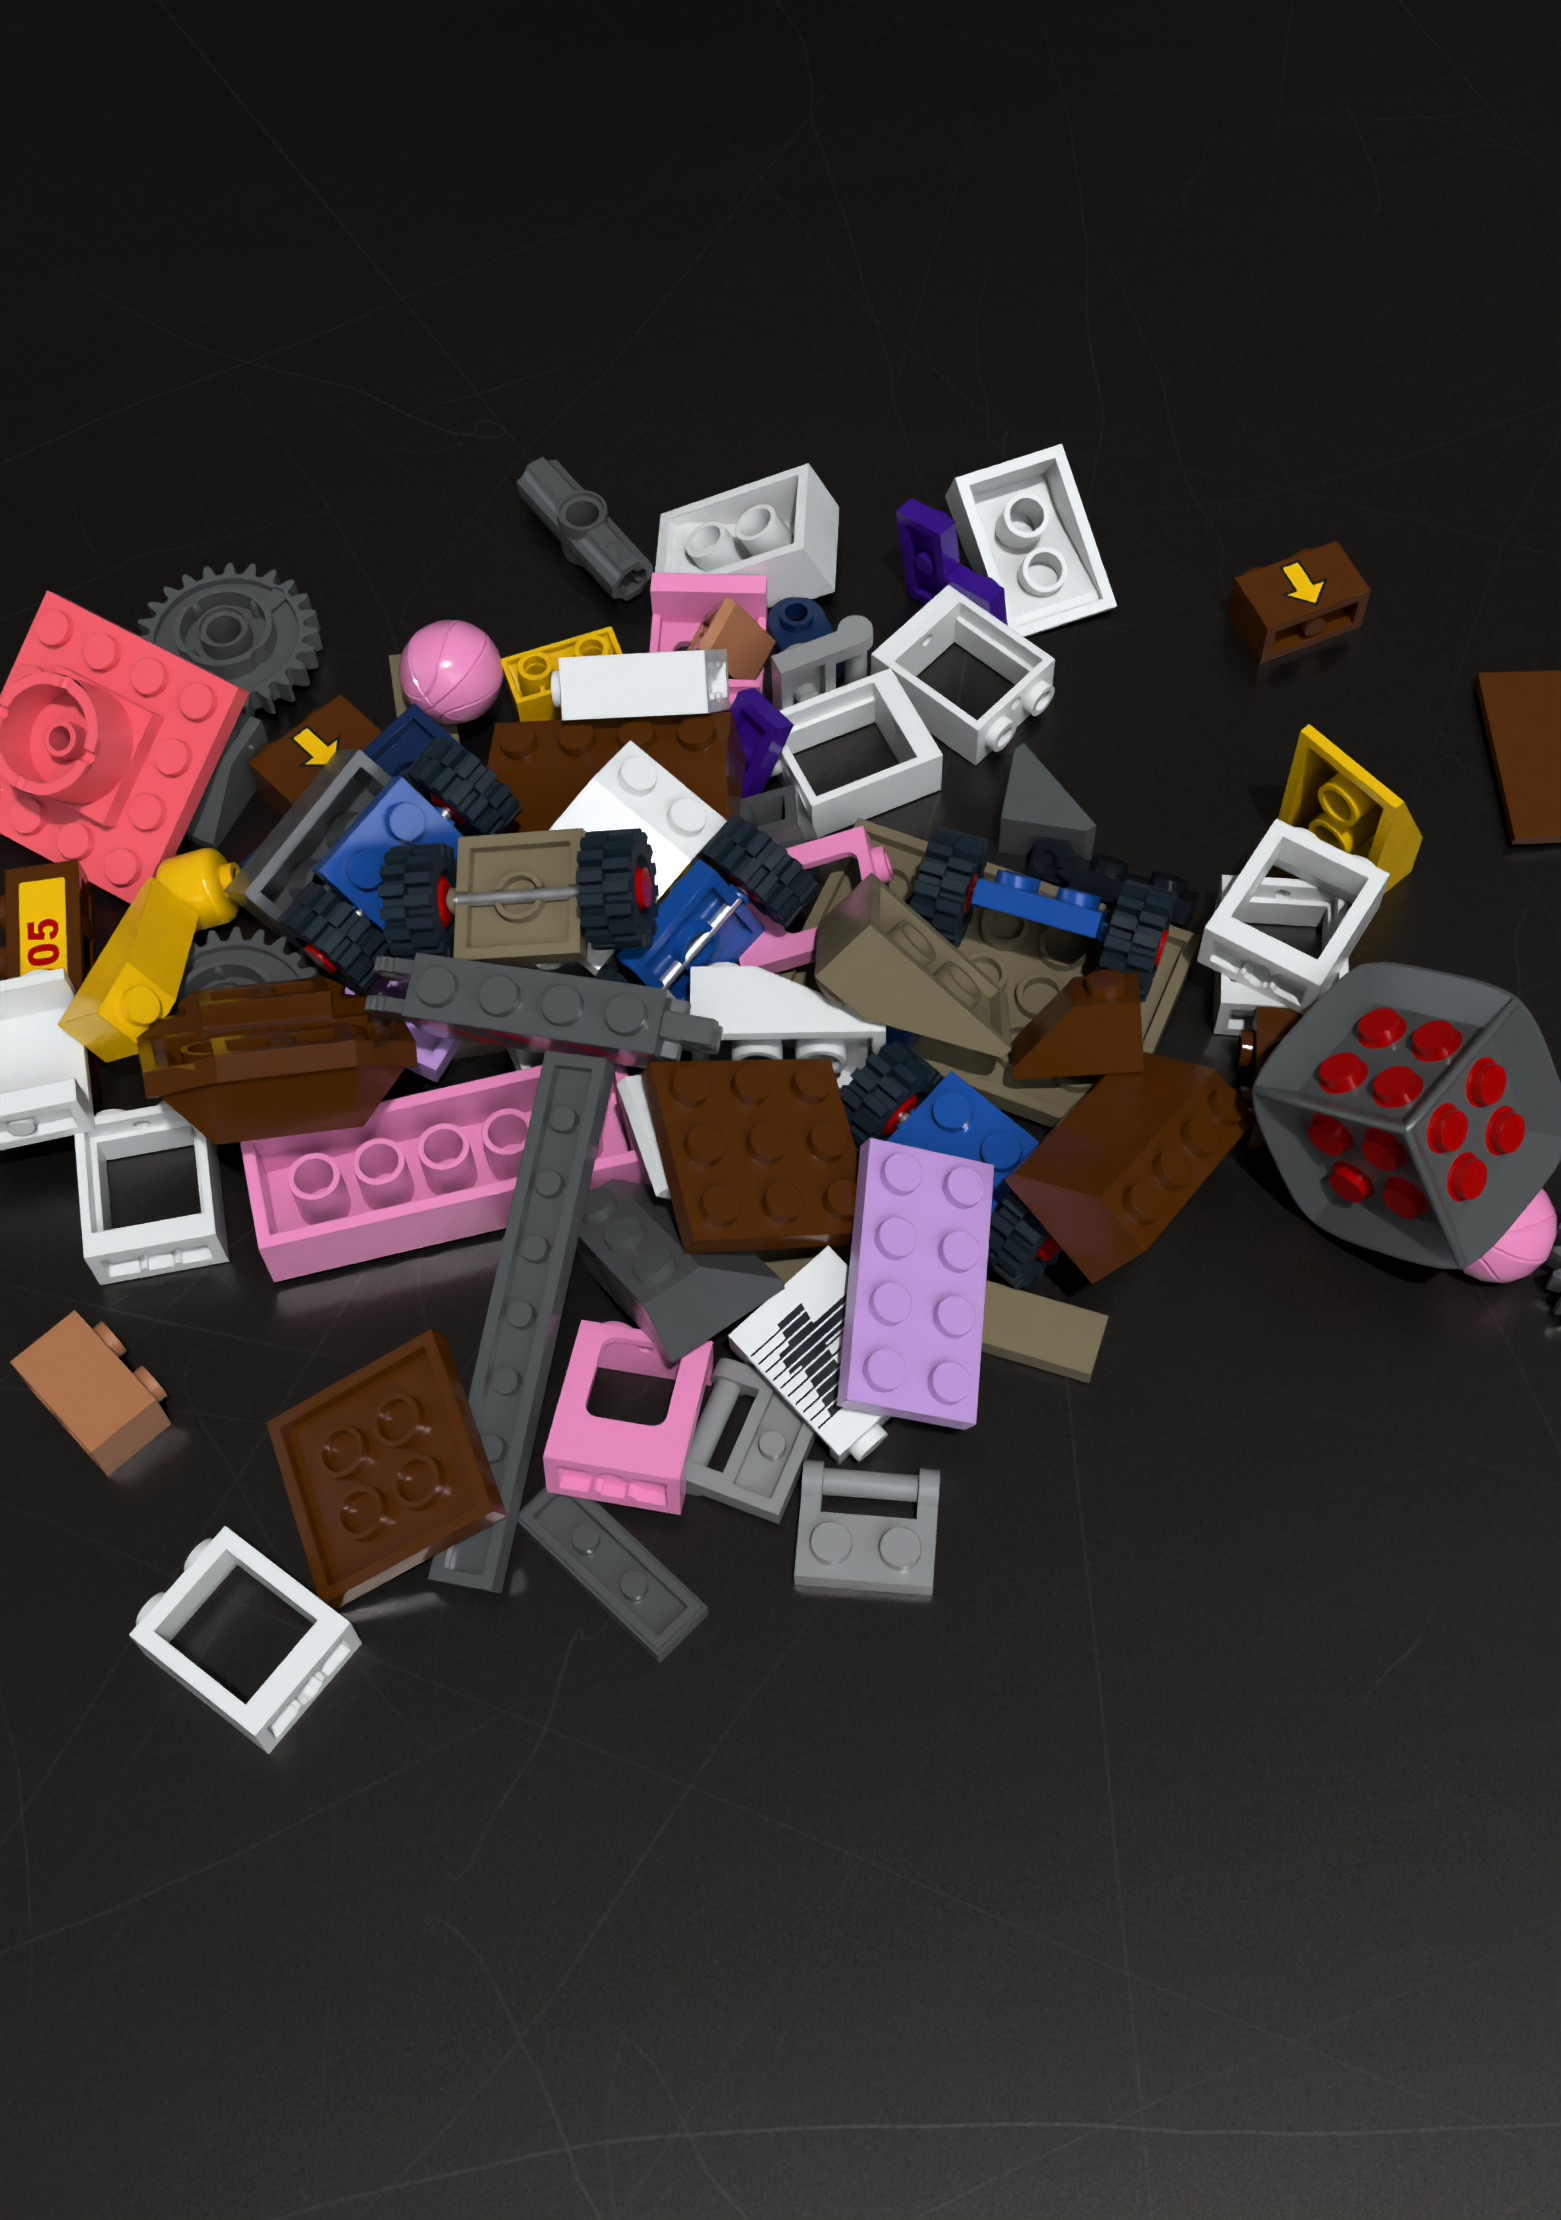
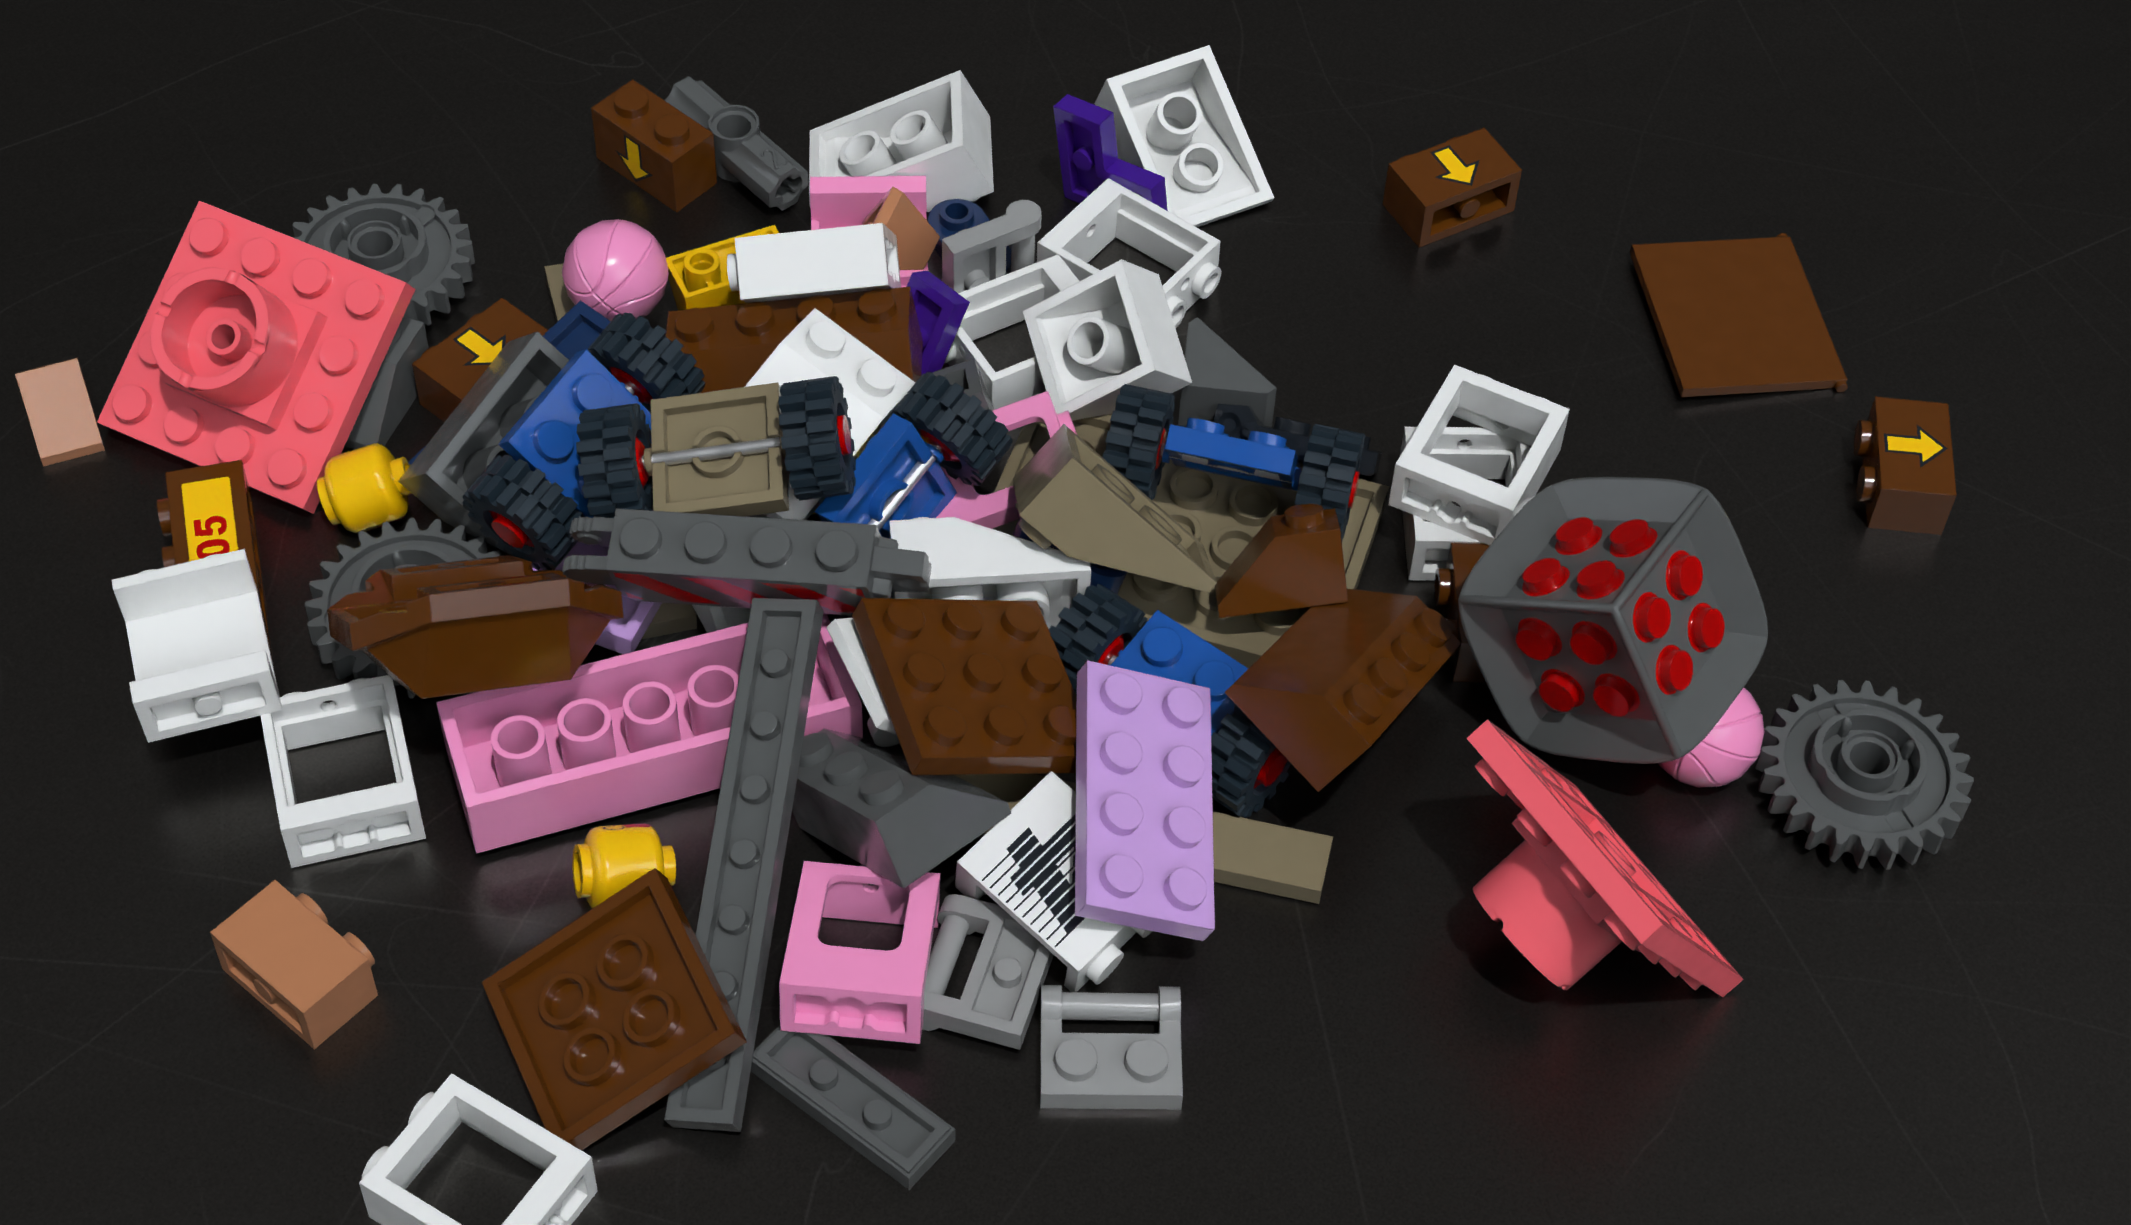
camera: 10 degrees left, 10 degrees down
yellow slope [57,877,199,1063] -> none
yellow slope [1278,724,1423,904] -> none
none -> yellow head [572,824,676,909]
none -> reddish brown brick [591,79,717,213]
none -> white slope [1023,259,1192,421]
none -> coral piece [1467,720,1744,997]

